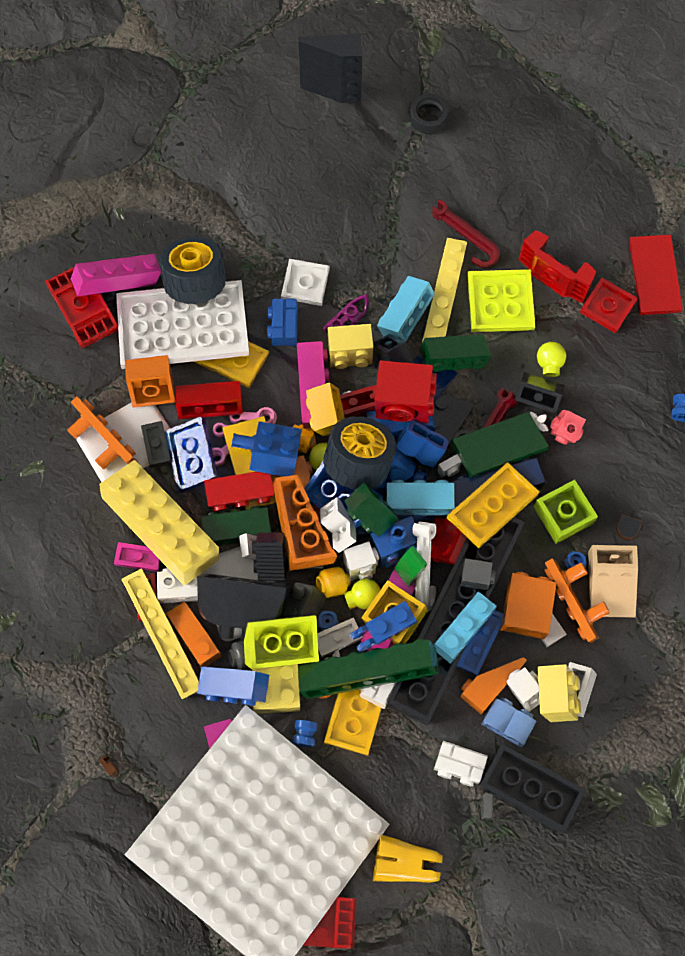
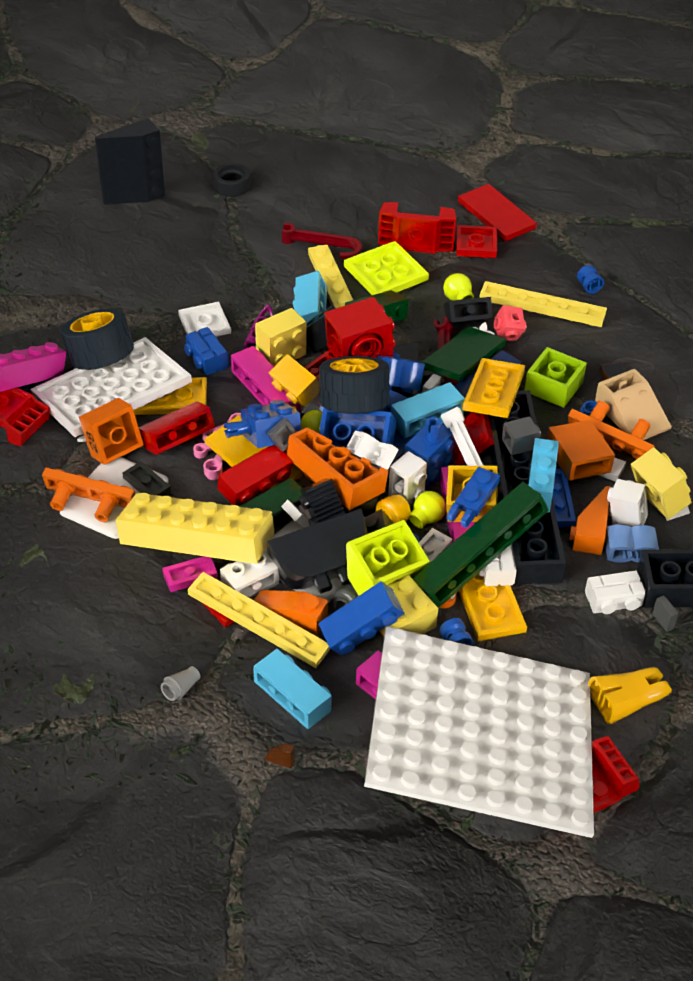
camera: 30 degrees left, 25 degrees down
clear blue plate [165,416,219,493] -> none
dark green brick [344,483,399,537] -> none
green slope [394,546,427,587] -> none
none -> light grey cone [161,666,200,701]
none -> medium azure brick [253,649,332,729]
none -> dark grey tile [267,417,297,452]
none -> light yellow plate [480,281,607,327]

